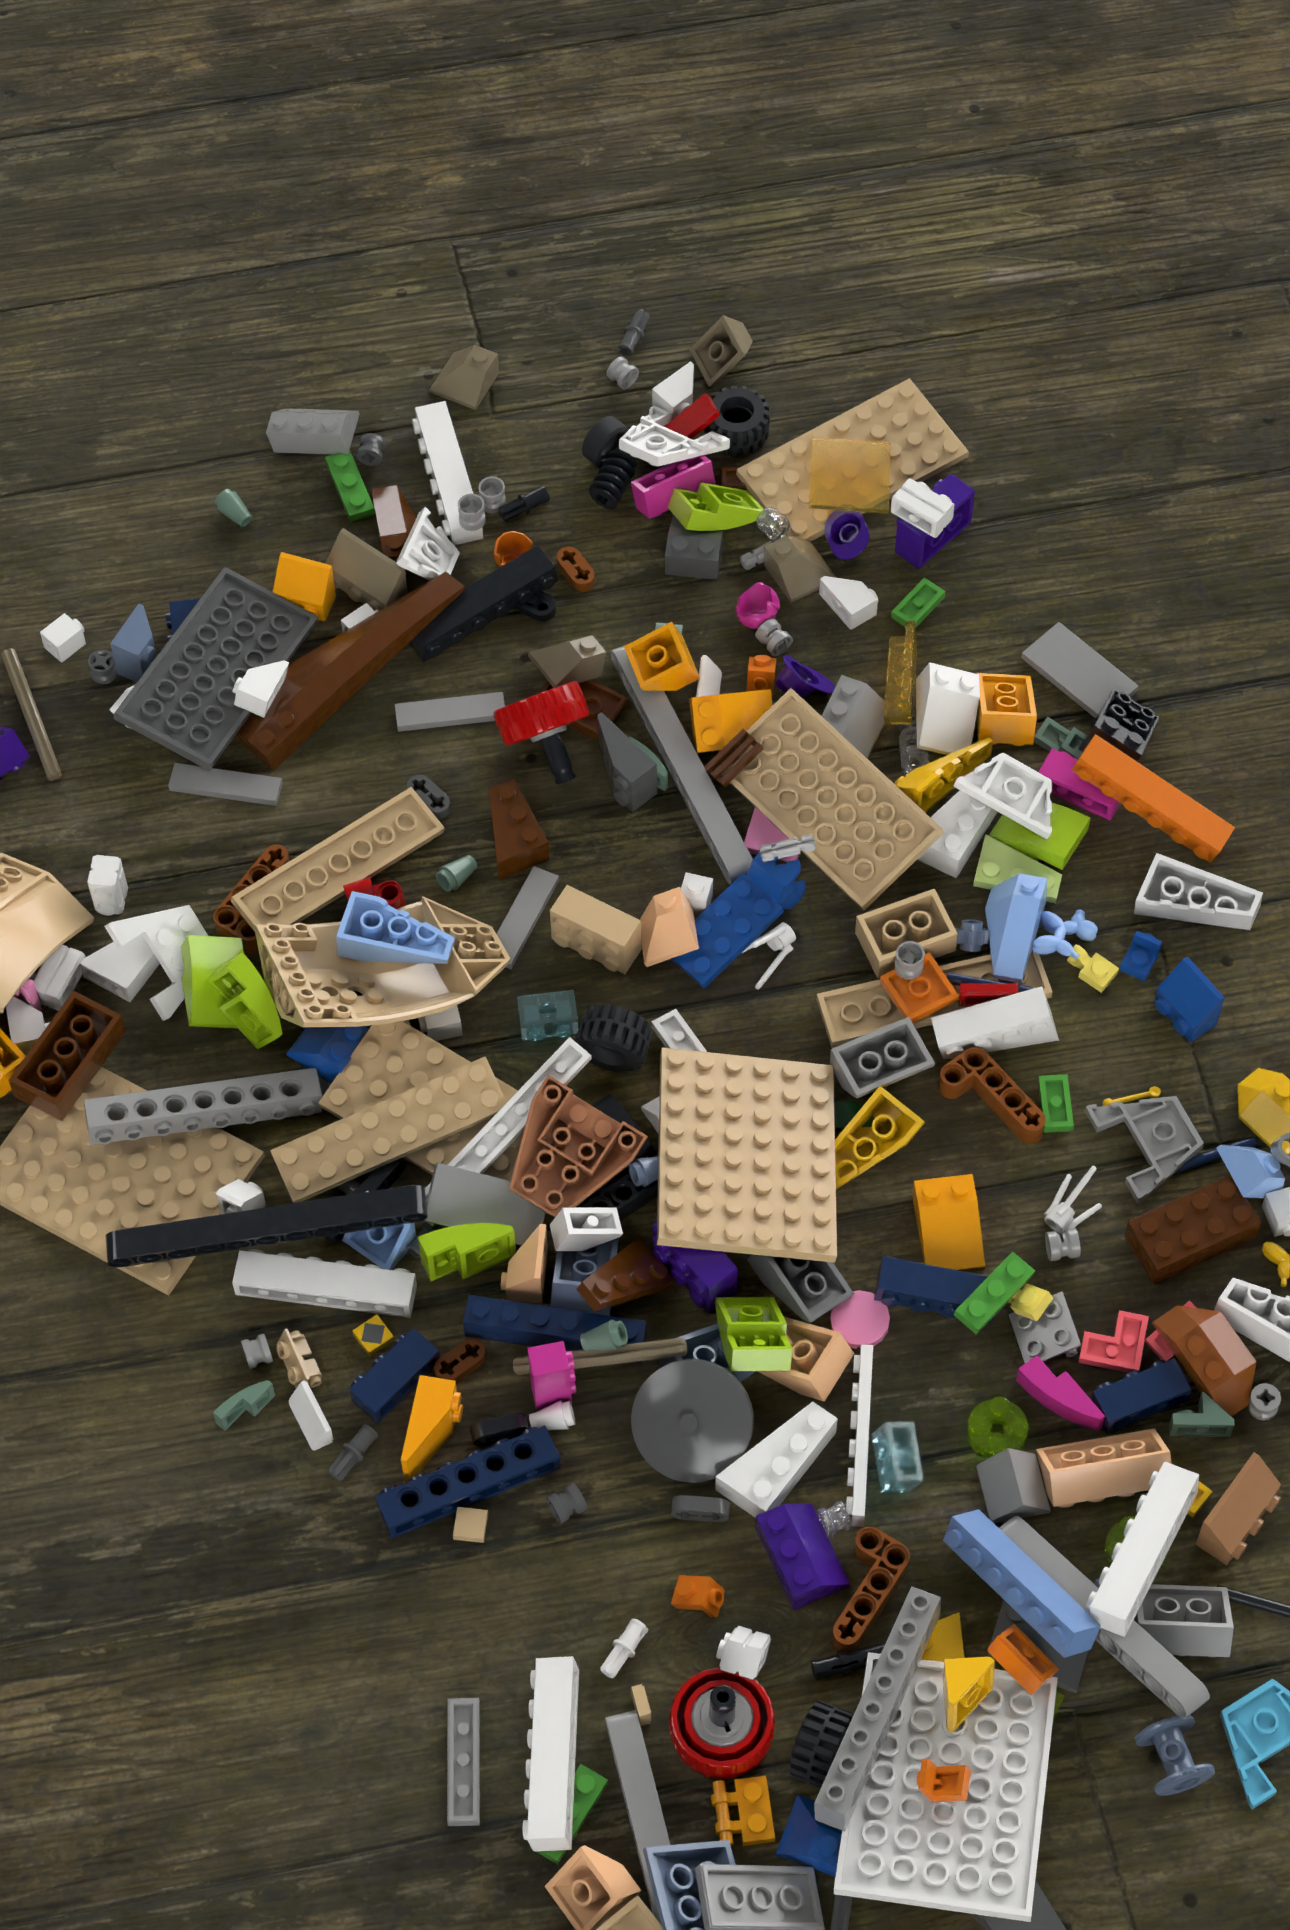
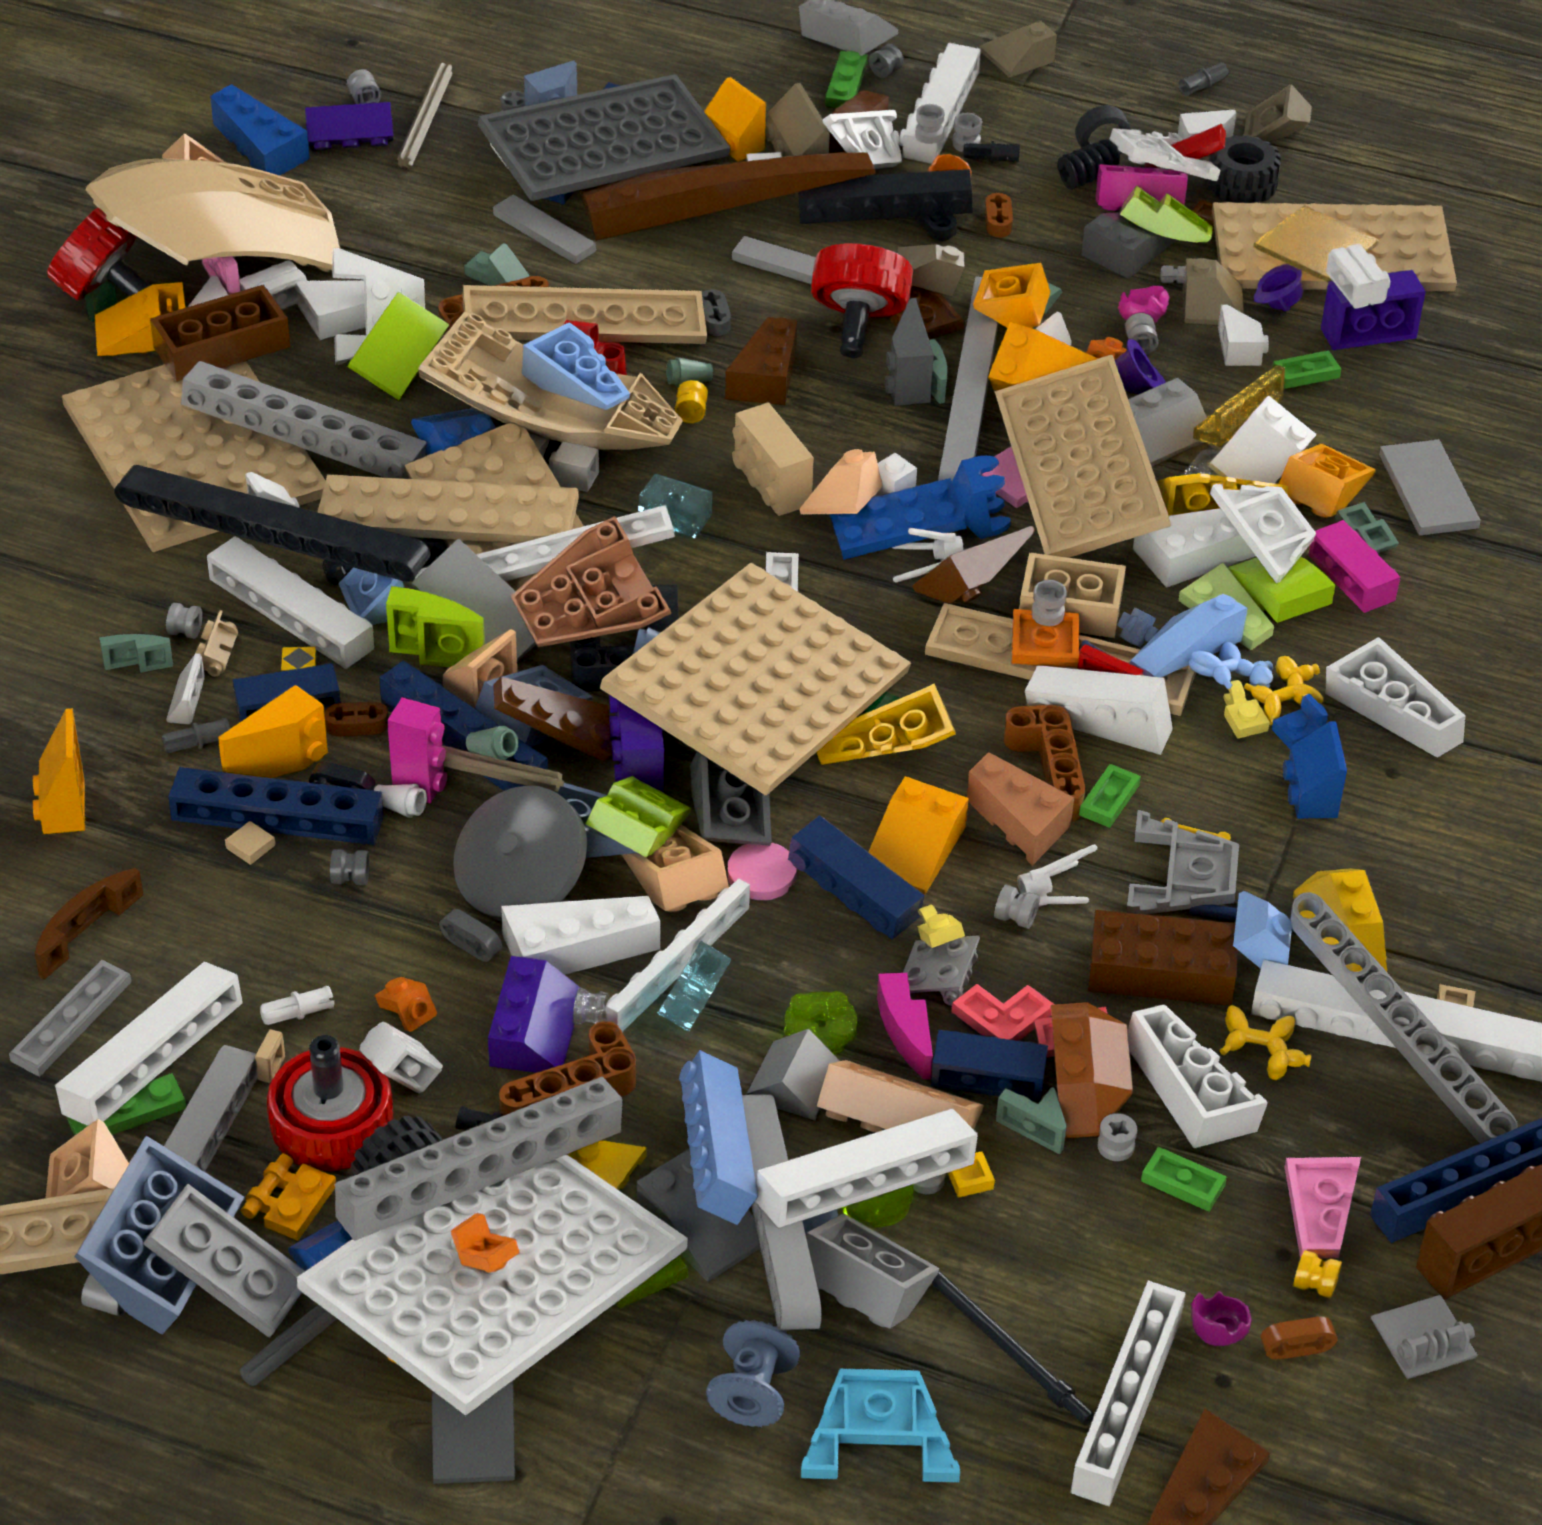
camera: 30 degrees right, 15 degrees down
white brick [40,613,86,663] -> none
white brick [87,855,128,916] -> none
lime slope [207,952,282,1049] -> none
sand green cone [214,489,253,527] -> none
white slope [233,660,289,718] -> none
light grey tile [497,866,559,969] -> none
white slope [550,1208,623,1251] -> none
black tyre [575,1005,653,1072] -> none
light grey wheel [606,357,639,390] -> none
reddish brown tile [704,728,764,787] -> none
clear wheel [756,507,790,540] -> none
light grey axle [760,834,816,862] -> none
light grey slope [830,1017,935,1099] -> none
yellow slope [943,1657,995,1733] -> none
bright green plate [954,1252,1035,1334] -> none
orange slope [988,1624,1059,1695] -> none
orange brick [1071,734,1235,863] -> none
black slope [1079,688,1160,761] -> none
medium nougat slope [1196,1452,1281,1566] -> none
none -> light orange slope [33,708,85,834]
none -> reddish brown slope [35,868,144,980]
none -> sand green slope [464,243,530,286]
none -> yellow wheel [675,380,708,423]
none -> wedge [912,526,1035,604]
none -> nougat wedge [967,752,1074,866]
none -> yellow piece [1244,656,1323,725]

